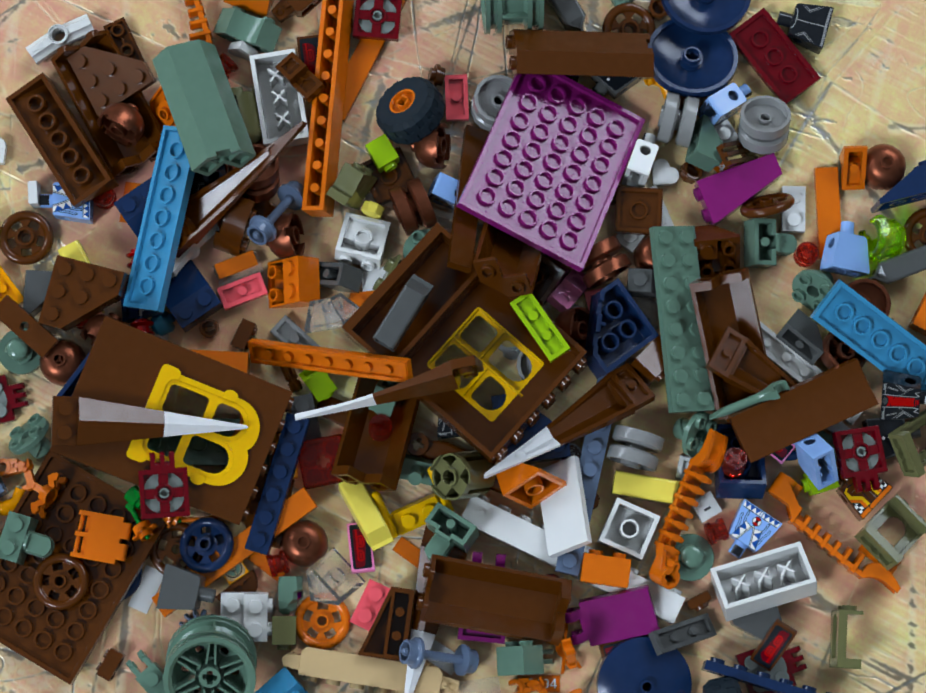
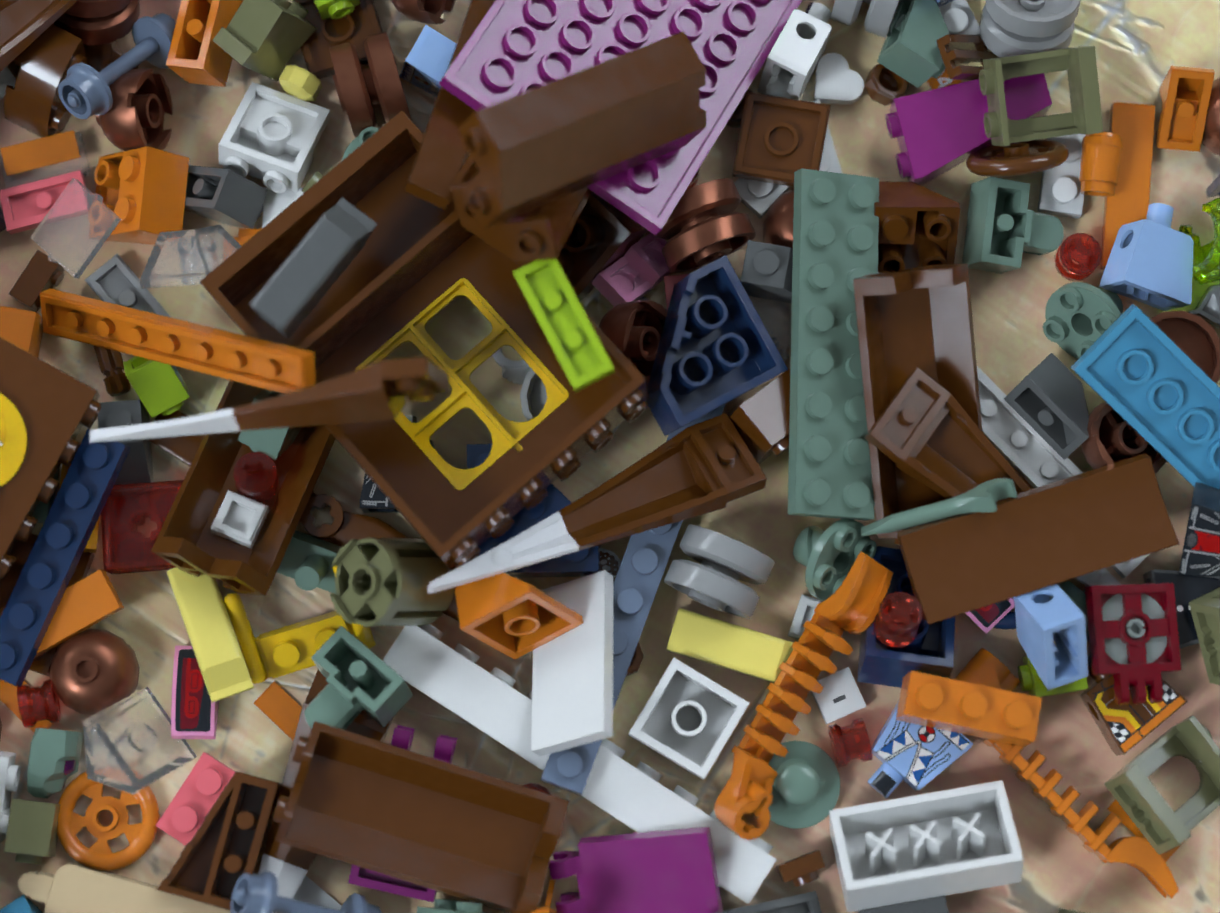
camera: 10 degrees right, 0 degrees up
orange brick [579,549,632,589] -> none
none -> clear piece [30,178,121,279]
none -> white tile [210,490,269,549]
none -> reddish brown panel [459,31,706,229]
none -> orange brick [896,671,1042,746]
none -> olive panel [979,46,1103,146]
none -> orange piece [1079,131,1123,197]

